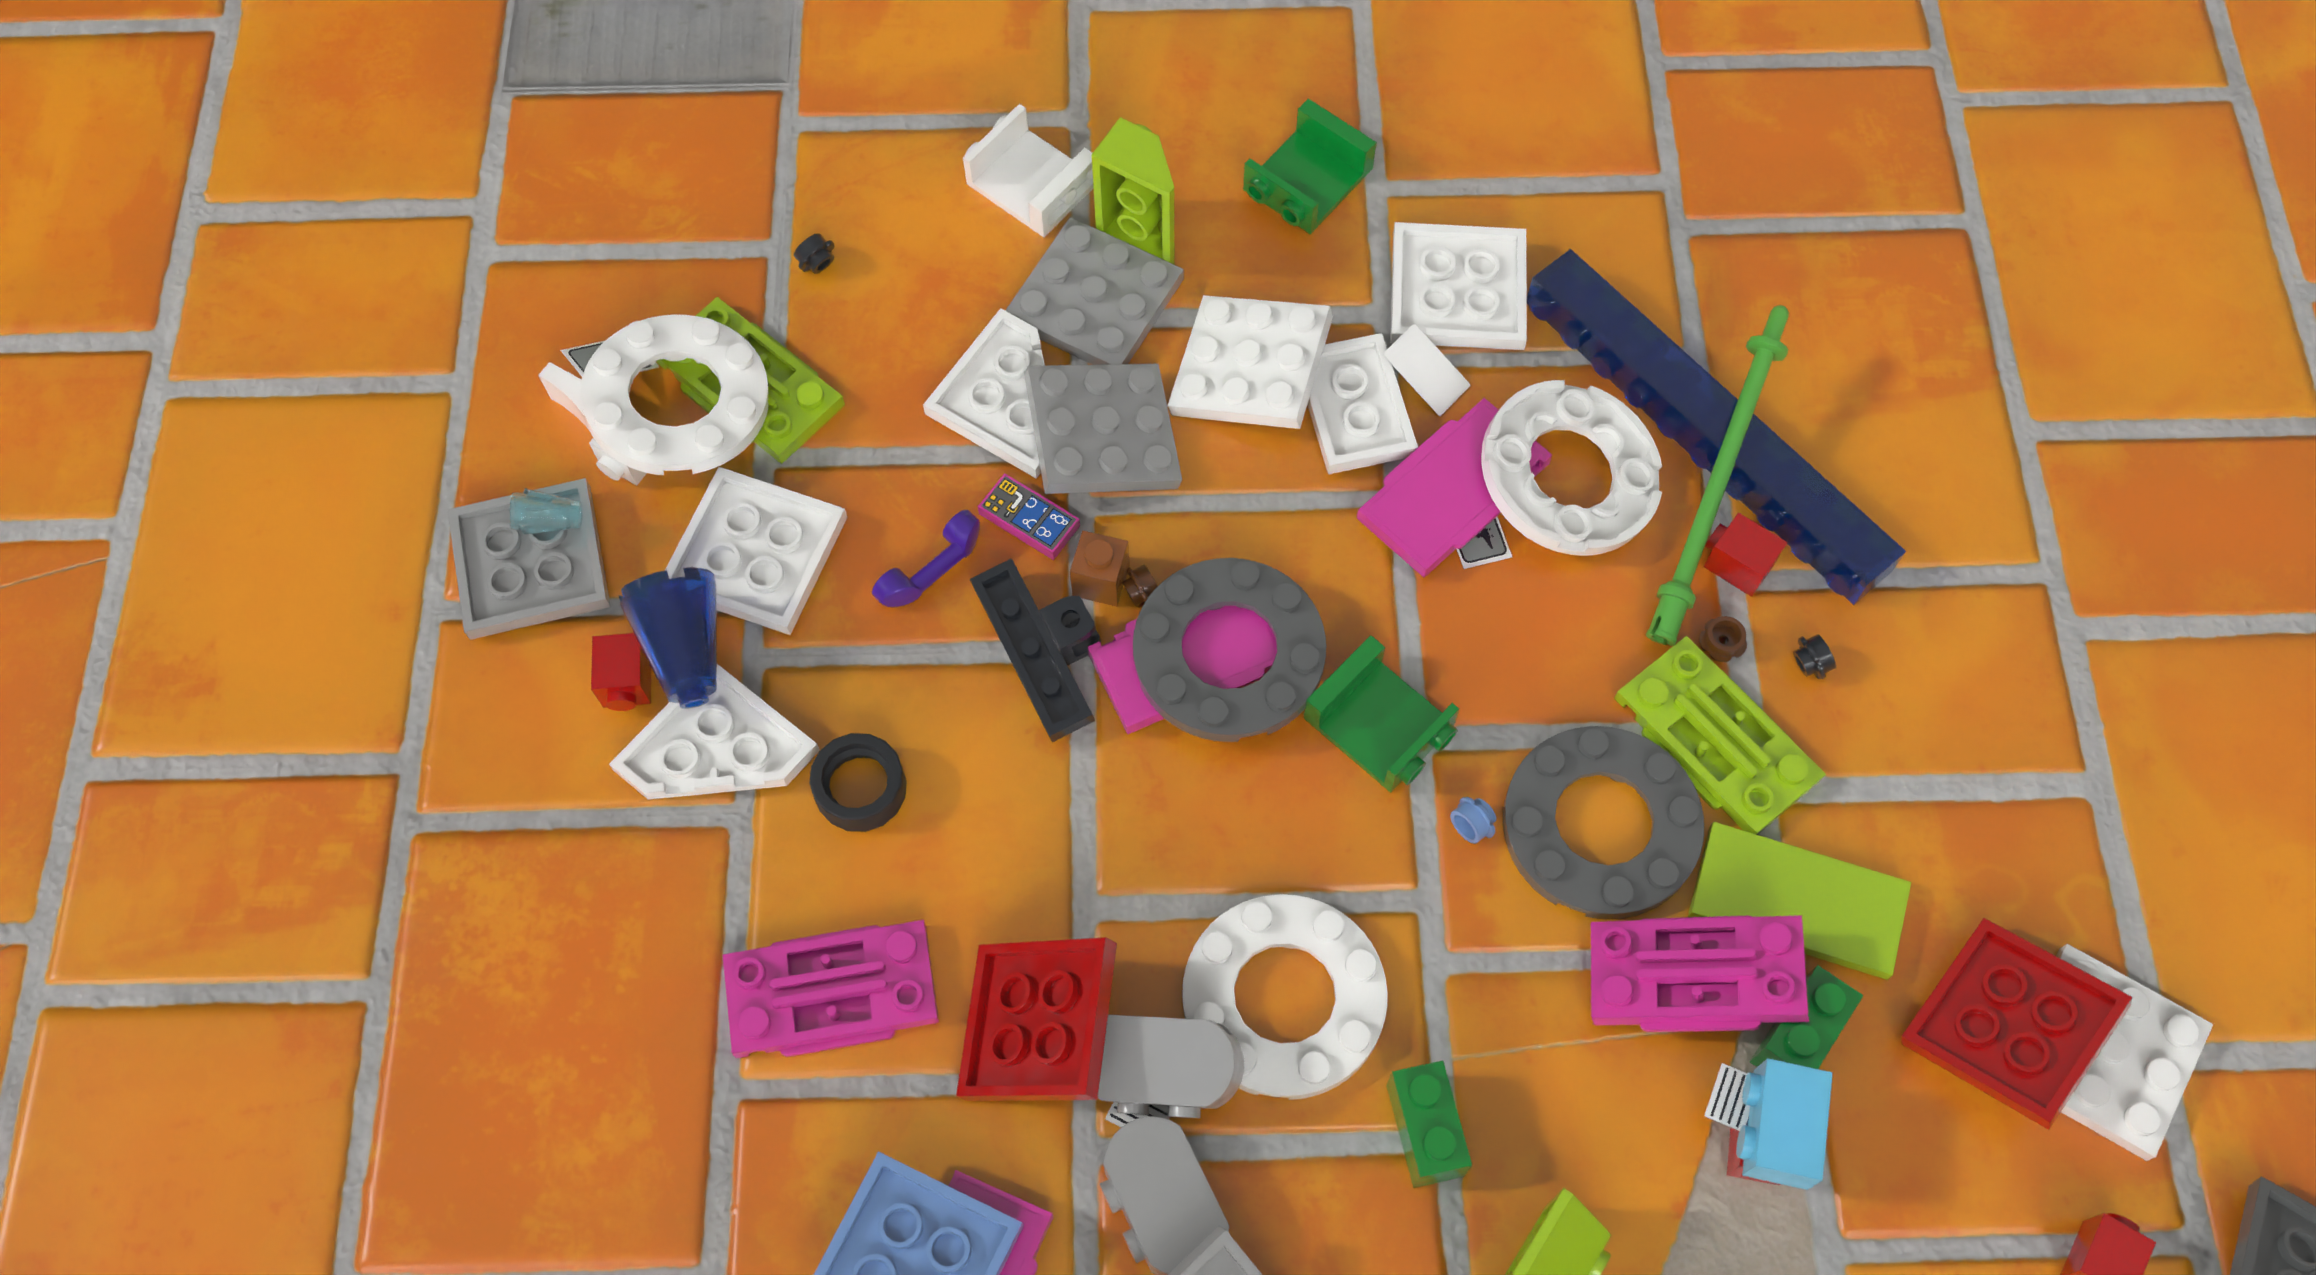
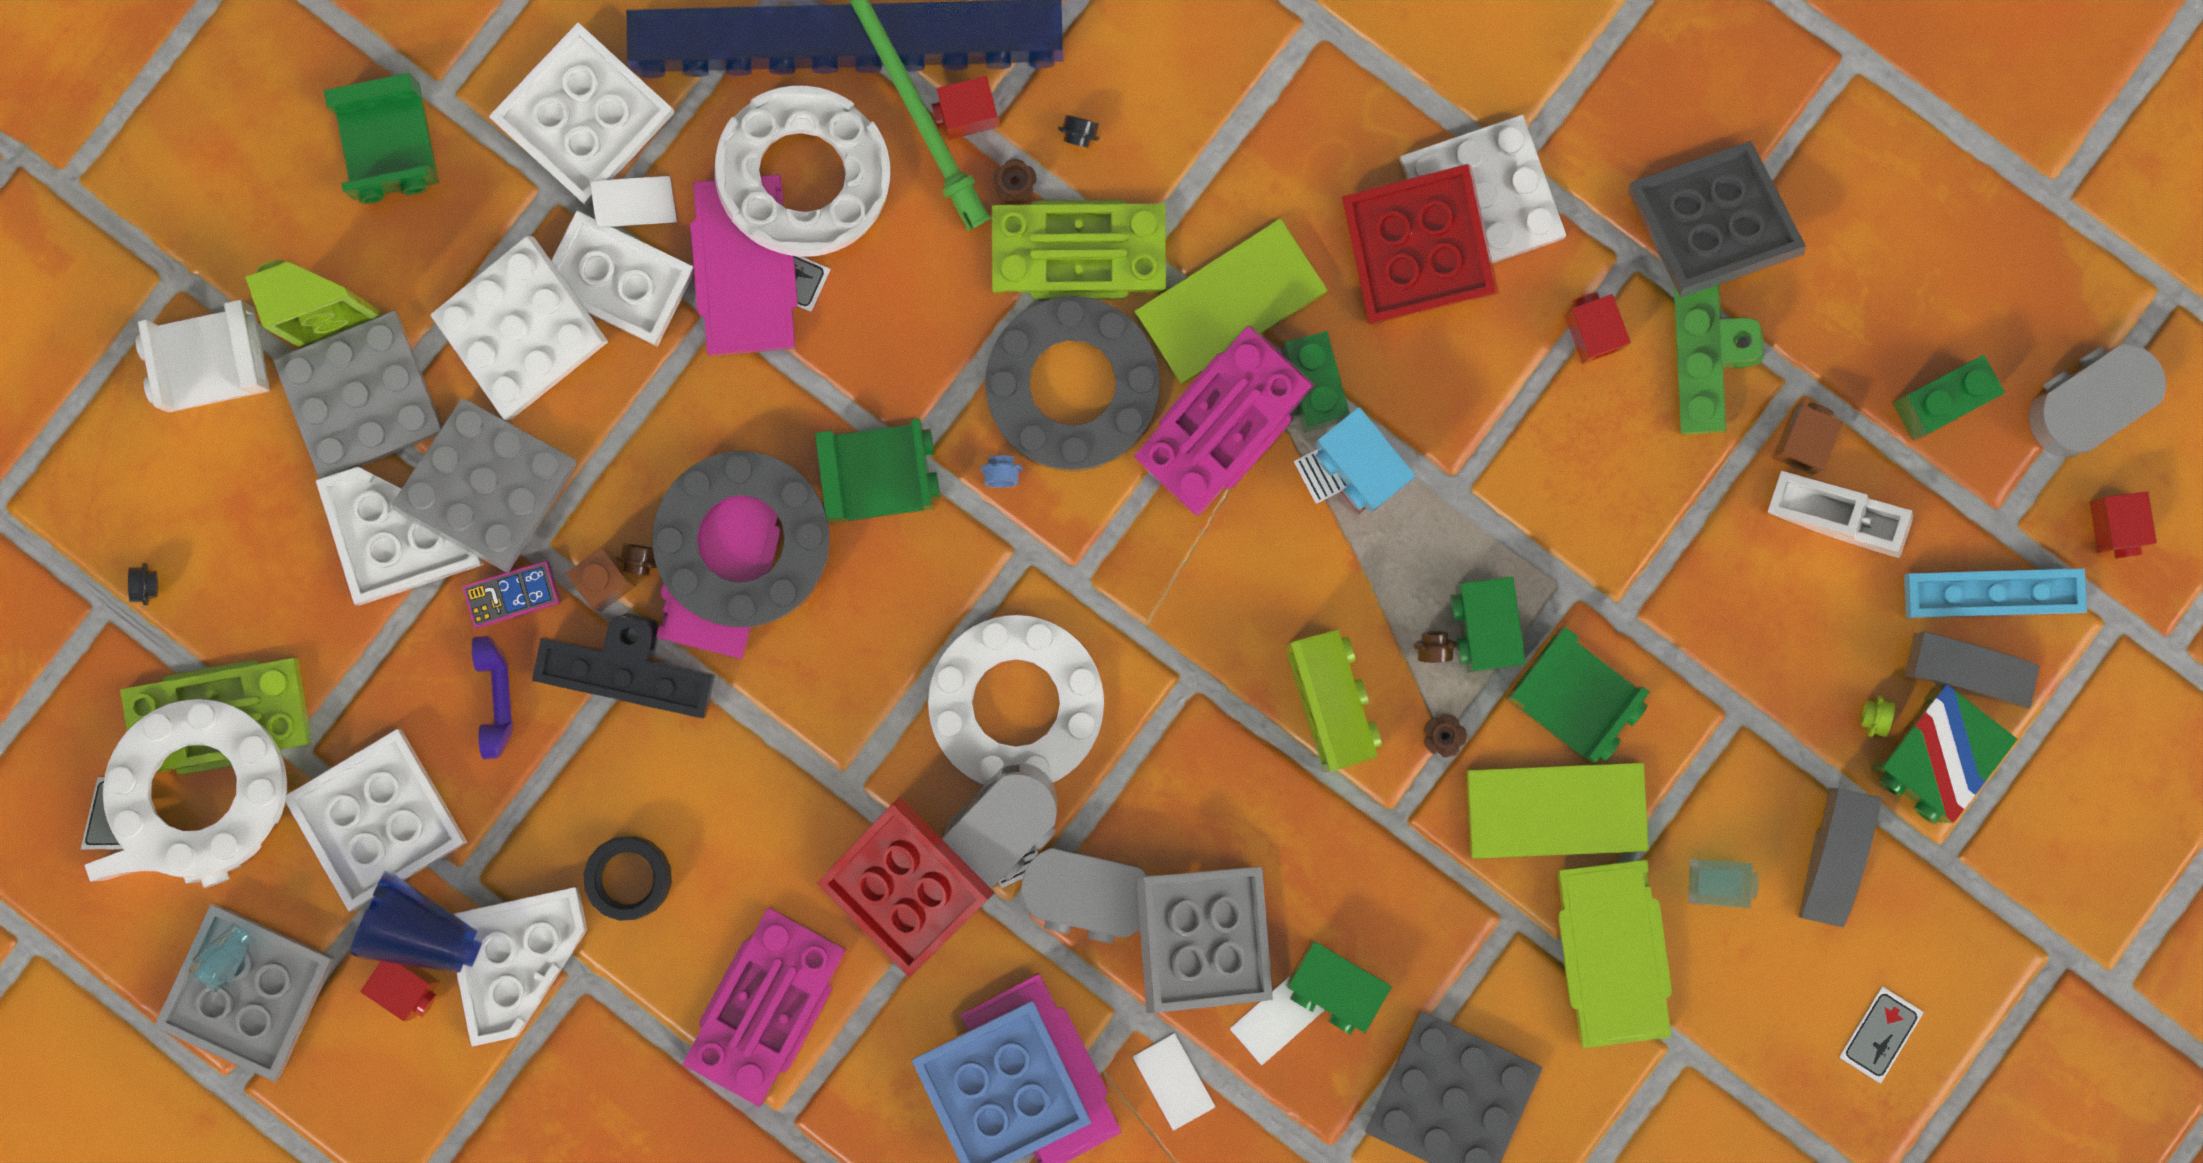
camera: 50 degrees left, 20 degrees up
green brick [1386,1060,1472,1188] -> none

